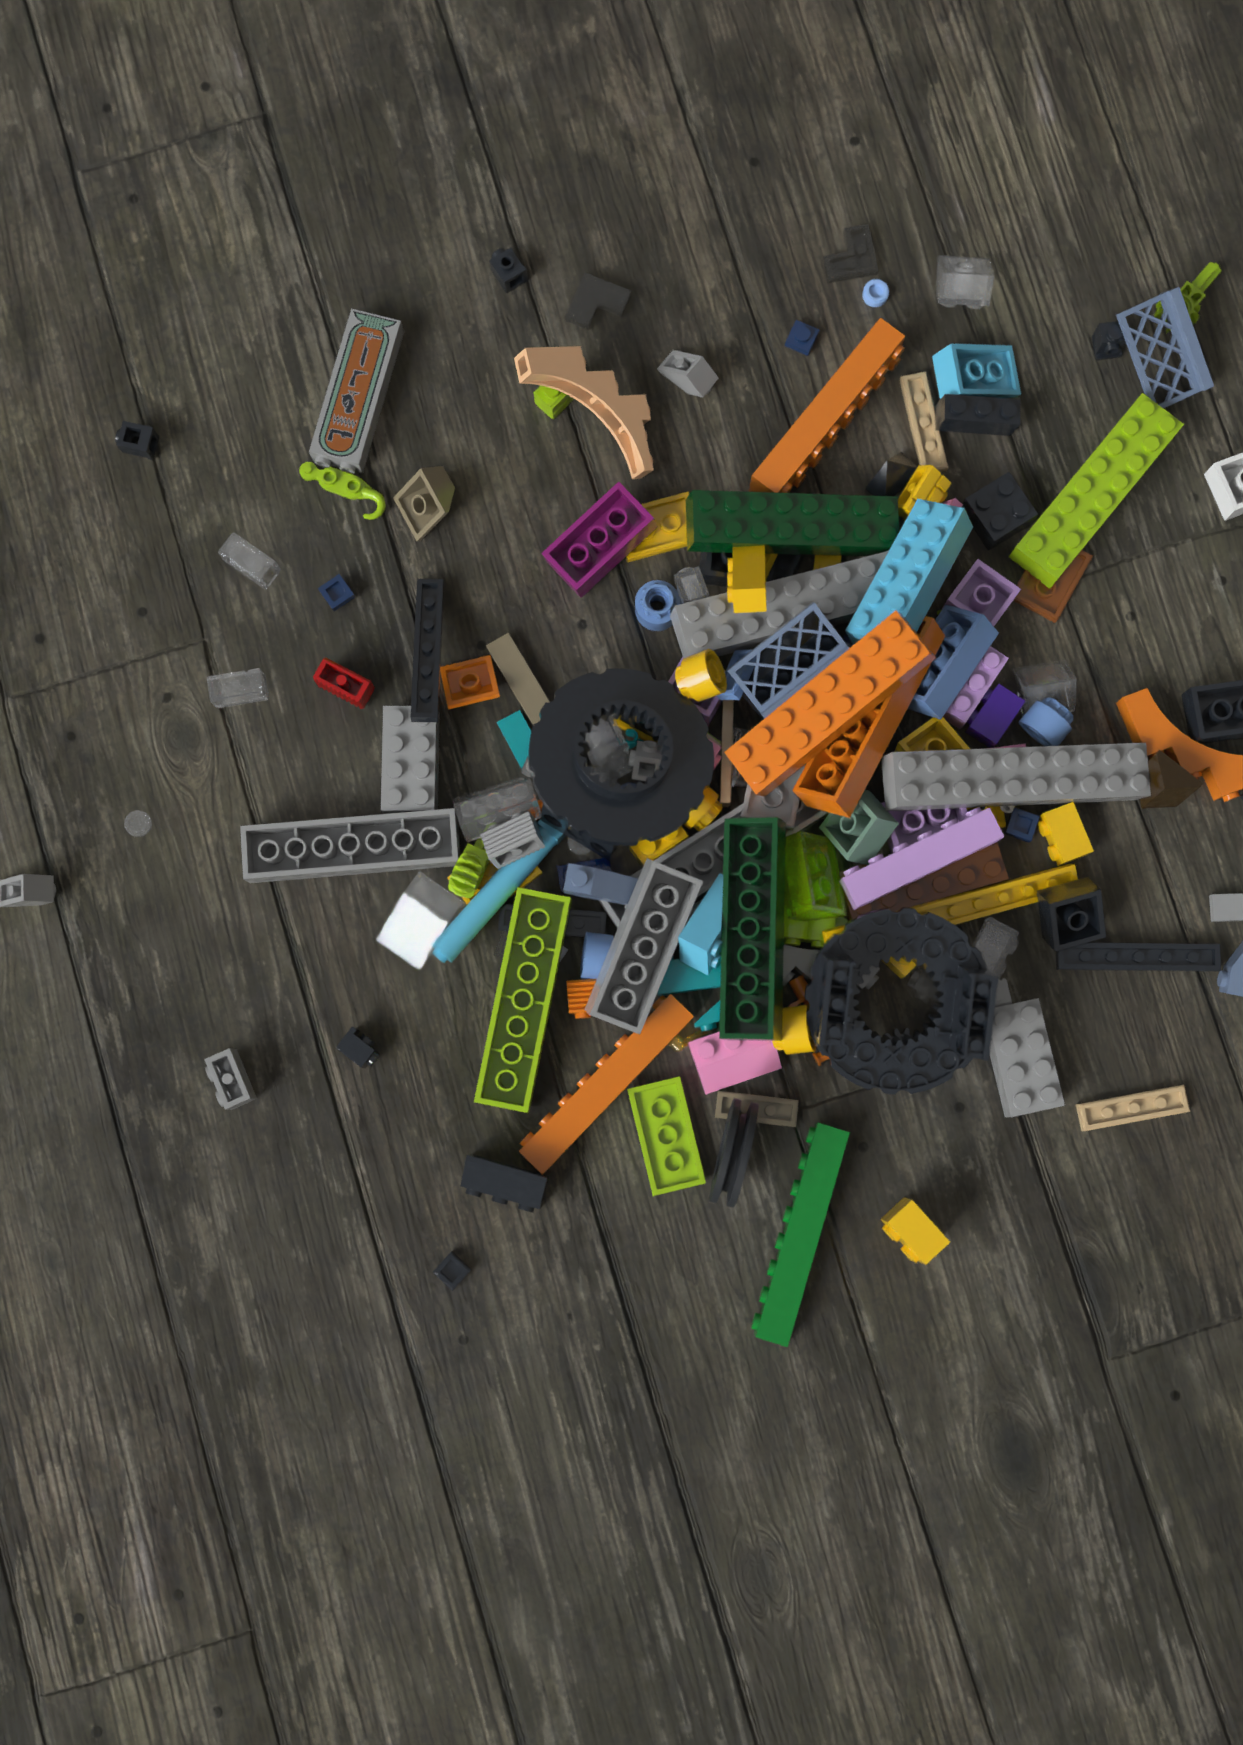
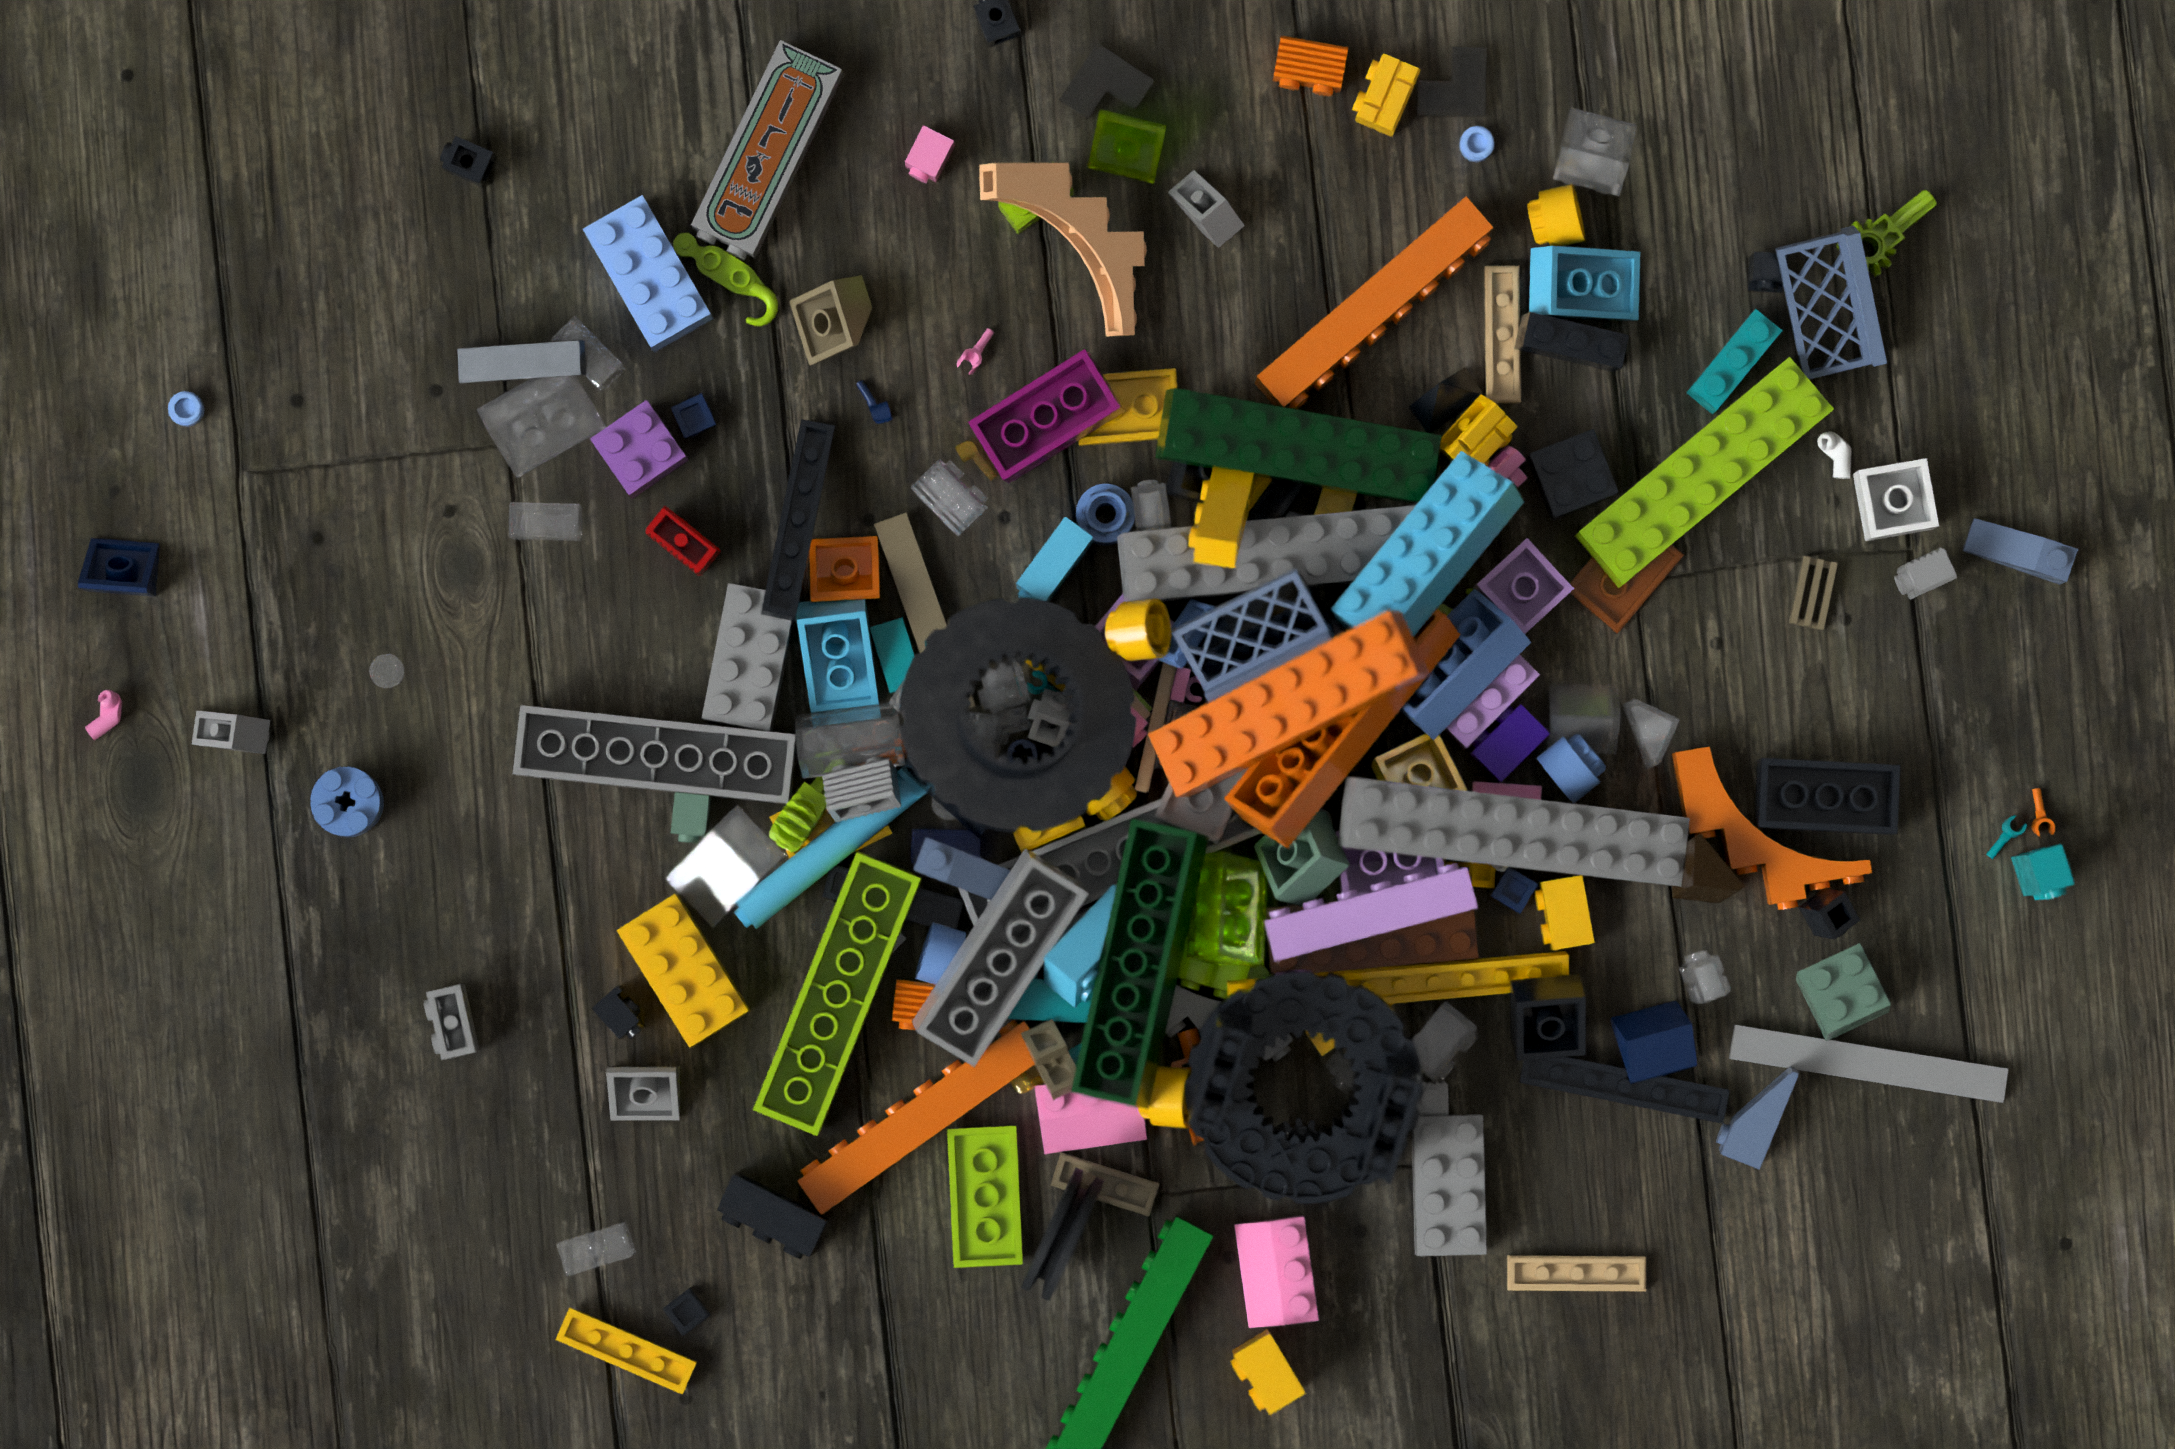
camera: 10 degrees right, 5 degrees up
dark blue plate [785,320,819,356] -> none
none -> medium blue brick [310,767,384,837]
none -> tile [457,340,586,383]
none -> clear slope [477,376,606,478]
none -> yellow plate [555,1307,697,1395]
none -> clear brick [556,1221,636,1277]
none -> light blue brick [583,195,713,352]
none -> medium lavender brick [590,400,688,499]
none -> light grey slope [606,1067,680,1121]
none -> yellow brick [616,894,751,1048]
none -> sand green brick [671,792,712,843]
none -> medium azure slope [797,599,879,713]
none -> dark blue hand [856,380,892,424]
none -> bright pink brick [905,125,955,183]
none -> clear brick [910,459,988,538]
none -> clear yellow hand [955,441,997,481]
none -> bright pink hand [957,328,994,375]
none -> medium azure brick [1016,517,1093,602]
none -> dark tan slope [1021,1019,1076,1100]
none -> clear neon green slope [1087,109,1167,183]
none -> bright pink tile [1169,667,1202,705]
none -> bright pink slope [1234,1215,1319,1328]
none -> orange brick [1273,36,1348,96]
none -> yellow brick [1352,54,1421,137]
none -> yellow piece [1527,184,1586,246]
none -> dark blue slope [1610,1000,1697,1084]
none -> clear slope [1623,699,1680,769]
none -> clear brick [1679,950,1731,1004]
none -> teal brick [1686,309,1782,414]
none -> dark tan tile [1789,556,1838,631]
none -> white arm [1817,431,1851,479]

